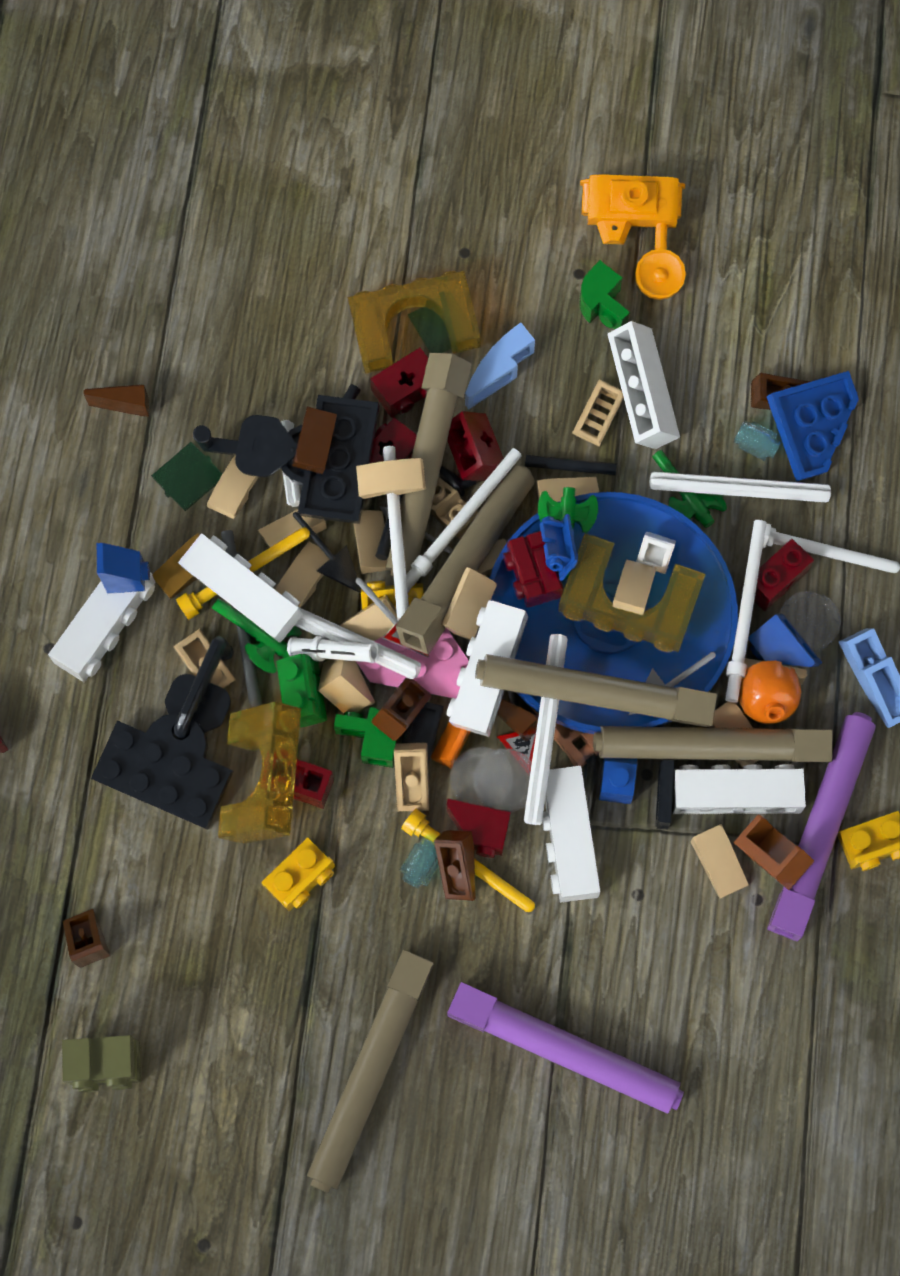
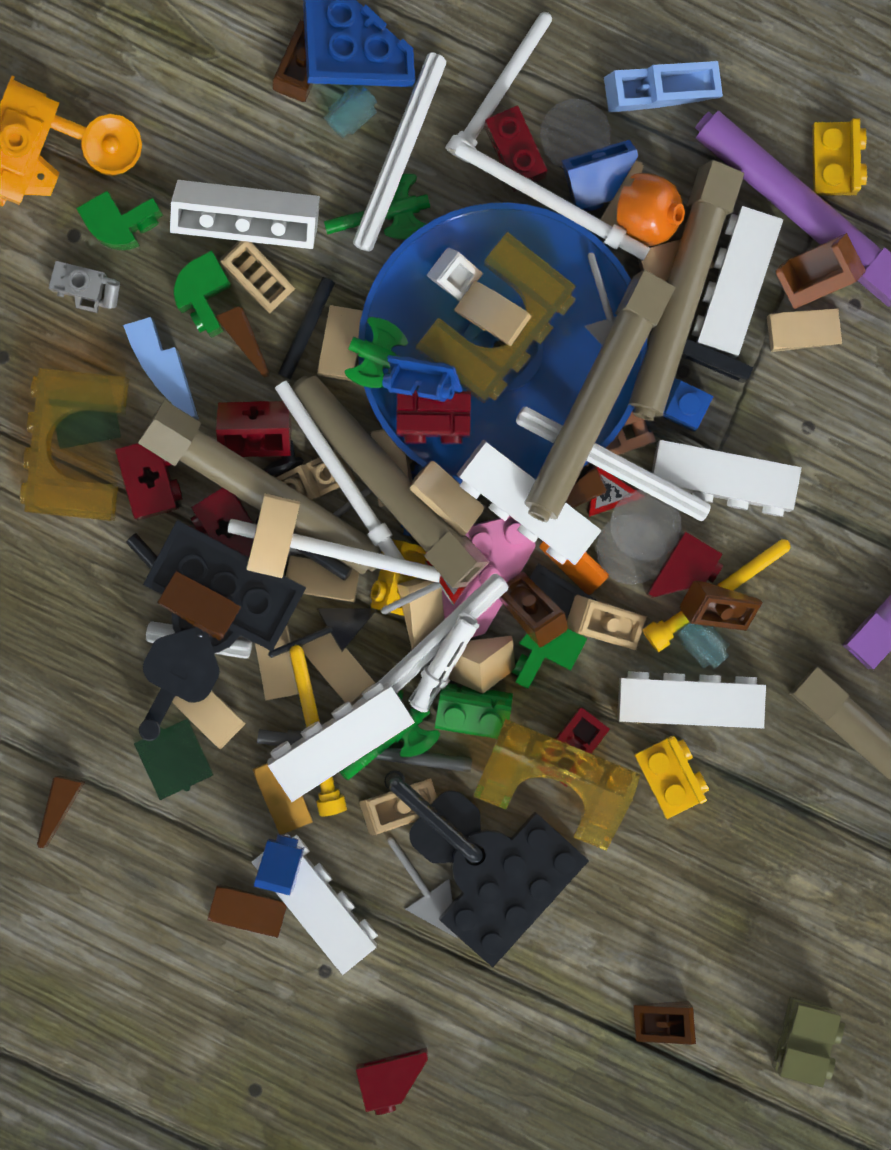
camera: 70 degrees left, 15 degrees up
none -> light grey piece [49,261,120,313]
none -> green brick [174,250,232,338]
none -> reddish brown slope [207,884,287,938]
none -> reddish brown slope [215,306,270,378]
none -> light grey piece [387,837,458,939]
none -> white brick [617,671,766,728]

